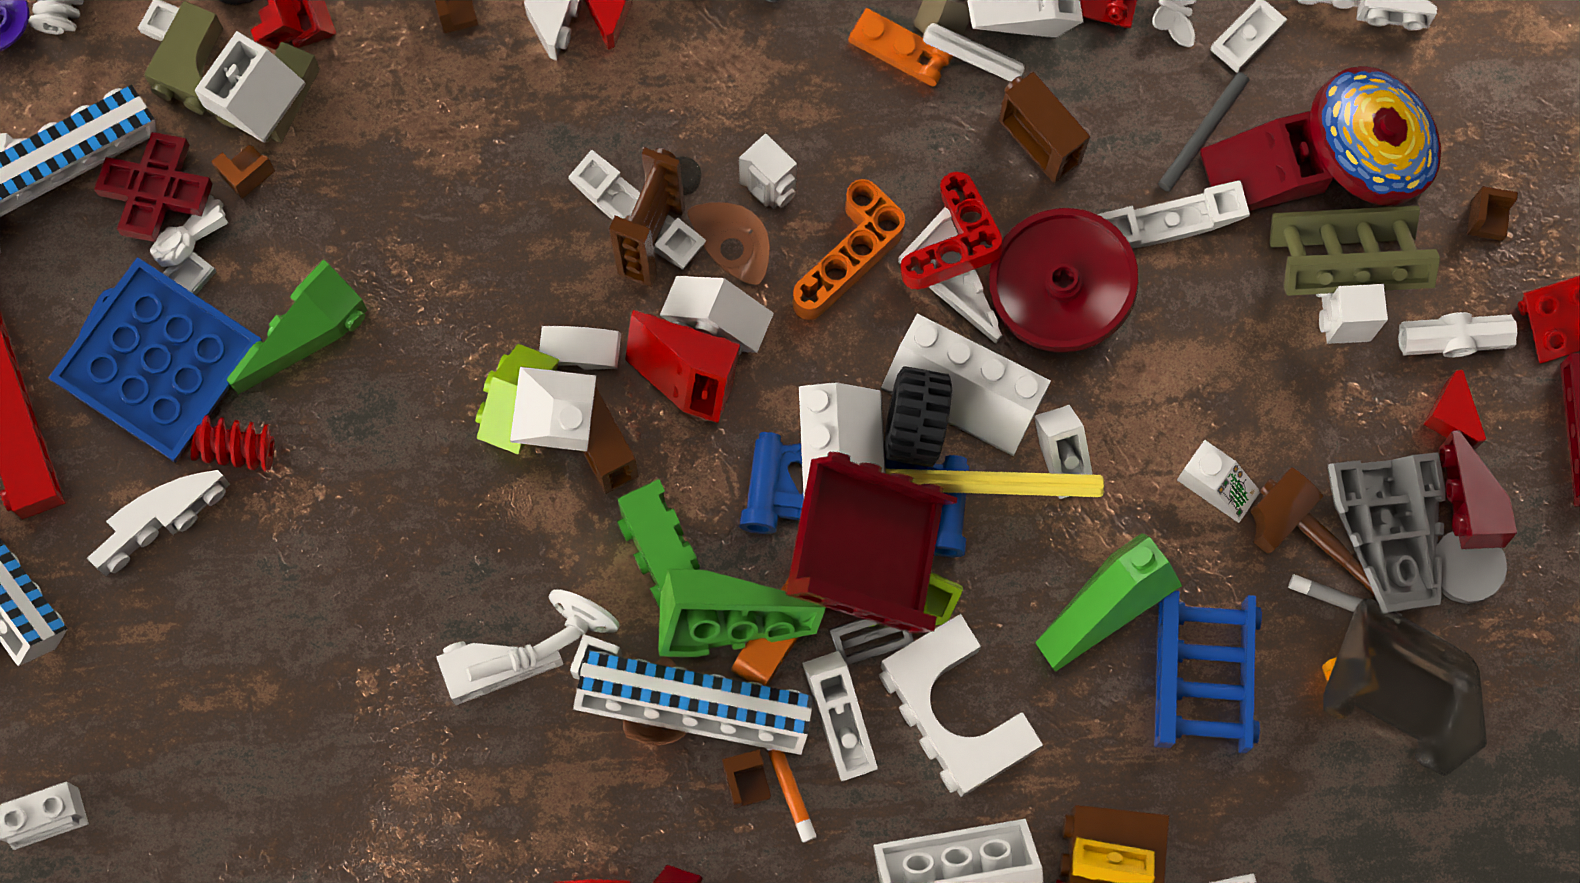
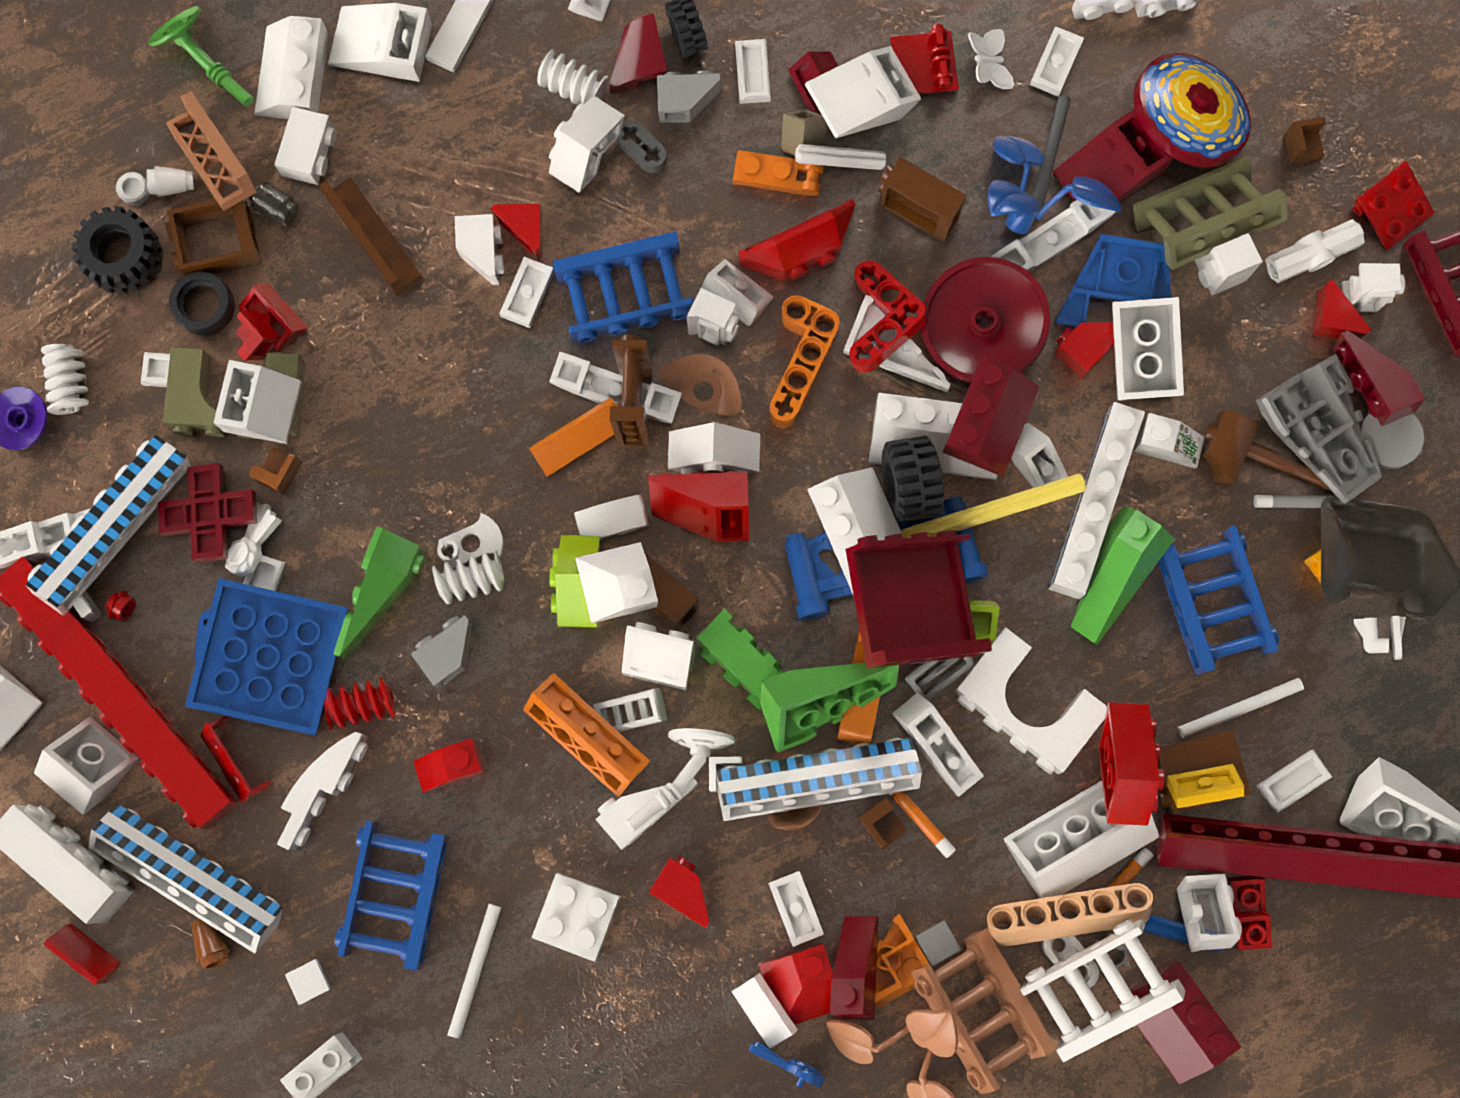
camera: 15 degrees left, 5 degrees up
none -> red plate [105,590,136,622]
none -> red piece [200,716,270,805]
none -> white tile [285,959,332,1005]
none -> blue fence [335,821,449,971]
none -> light grey slope [411,615,473,689]
none -> red slope [413,738,486,793]
none -> white piece [432,550,504,605]
none -> white piece [437,513,504,570]
none -> white bar [447,904,501,1039]
none -> white plate [499,257,555,328]
none -> orange fence [523,673,651,798]
none -> orange tile [529,397,617,477]
none -> white brick [532,873,622,962]
none -> blue fence [552,231,694,343]
none -> white slope [593,689,668,732]
none -> white slope [622,622,696,691]
none -> red slope [648,856,710,928]
none -> white slope [701,259,774,326]
none -> red wedge [738,199,856,281]
none -> white plate [768,871,824,947]
none -> dark red slope [942,354,1040,477]
none -> blue plant [987,136,1122,234]
none -> white brick [1048,402,1145,600]
none -> blue wing [1054,234,1172,328]
none -> red slope [1054,322,1114,379]
none -> red brick [1098,702,1164,826]
none -> white slope [1112,297,1184,400]
none -> white bar [1178,678,1304,739]
none -> white window [1341,263,1405,312]
none -> white piece [1353,616,1406,660]

